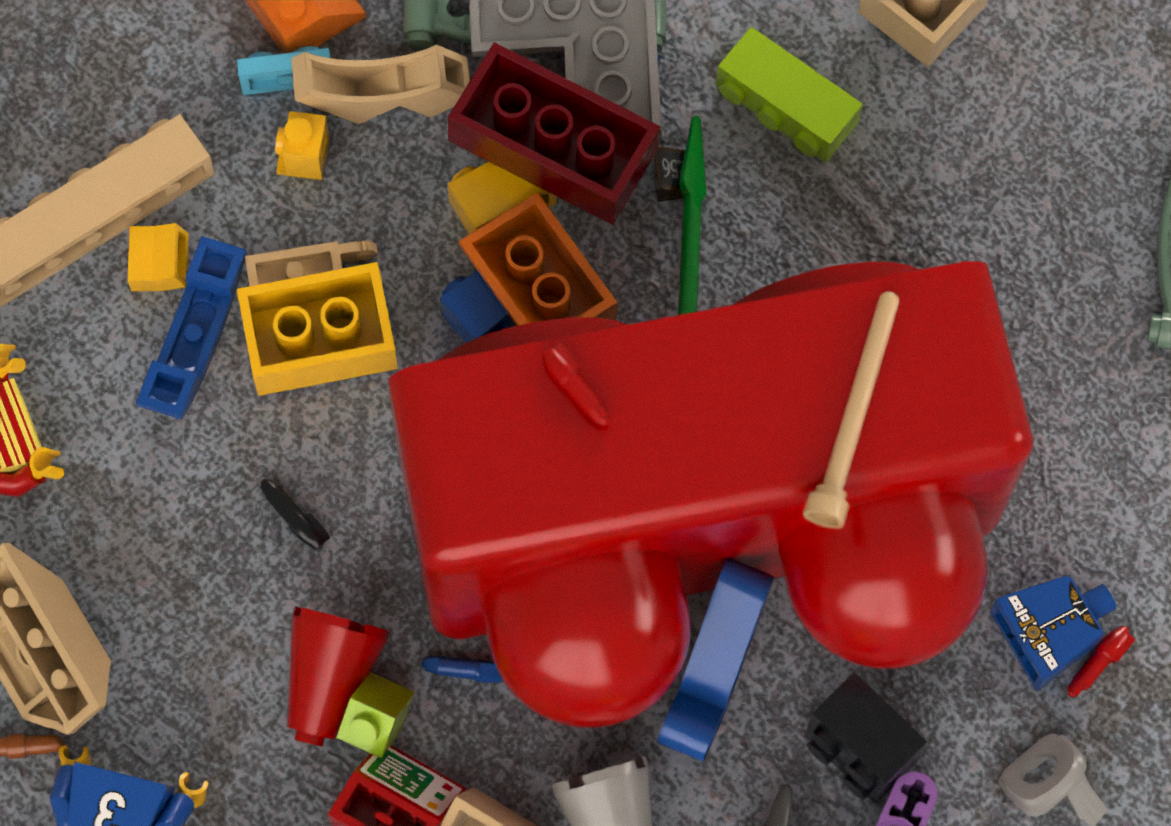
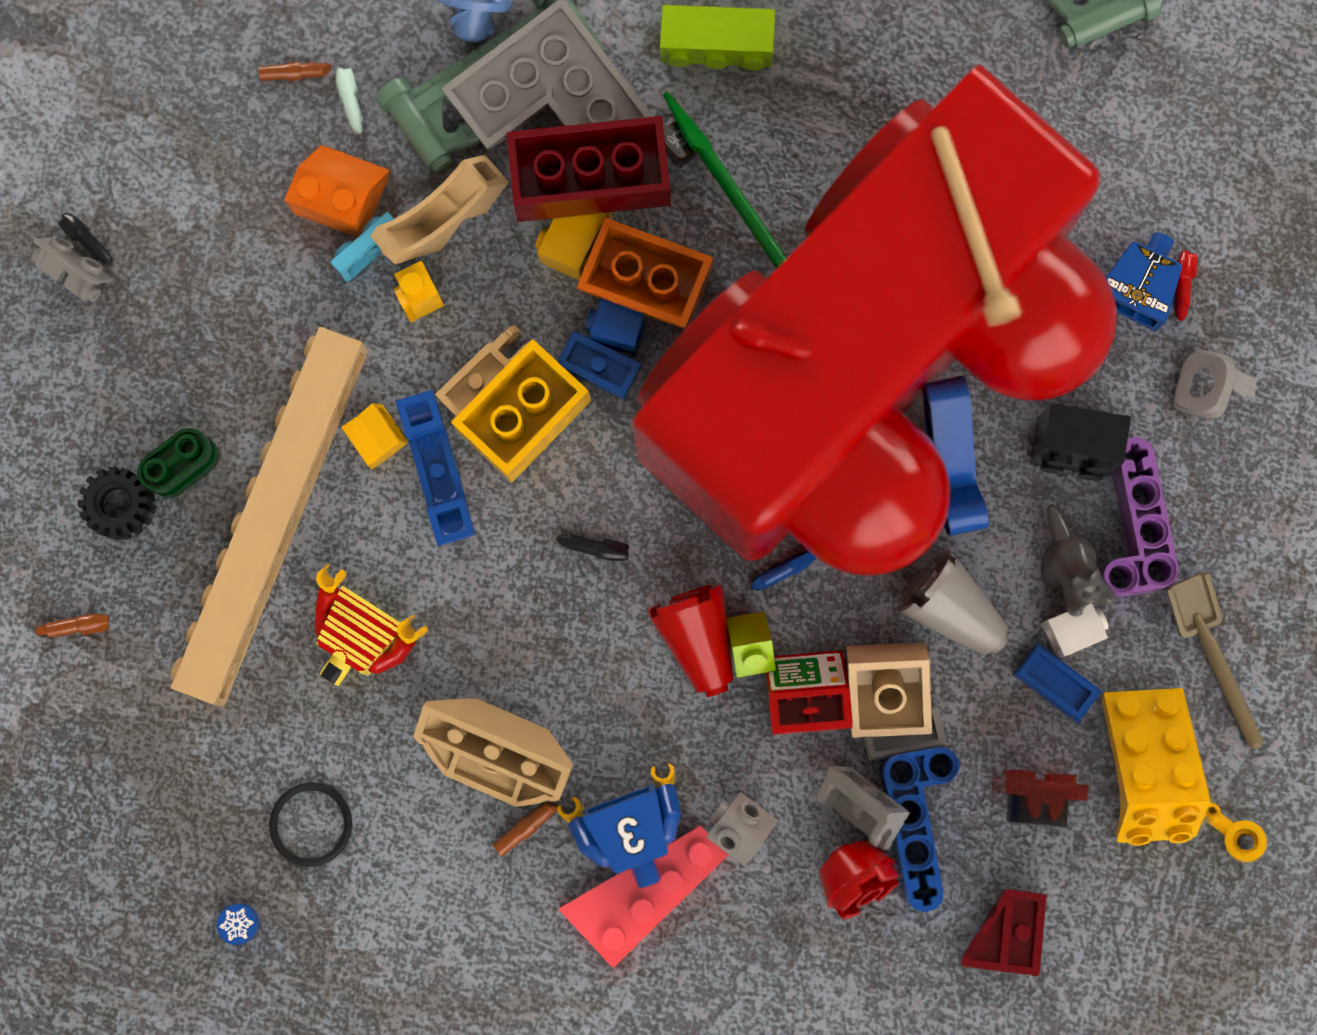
camera: 25 degrees left, 10 degrees up
none -> blue plate [557,330,642,401]

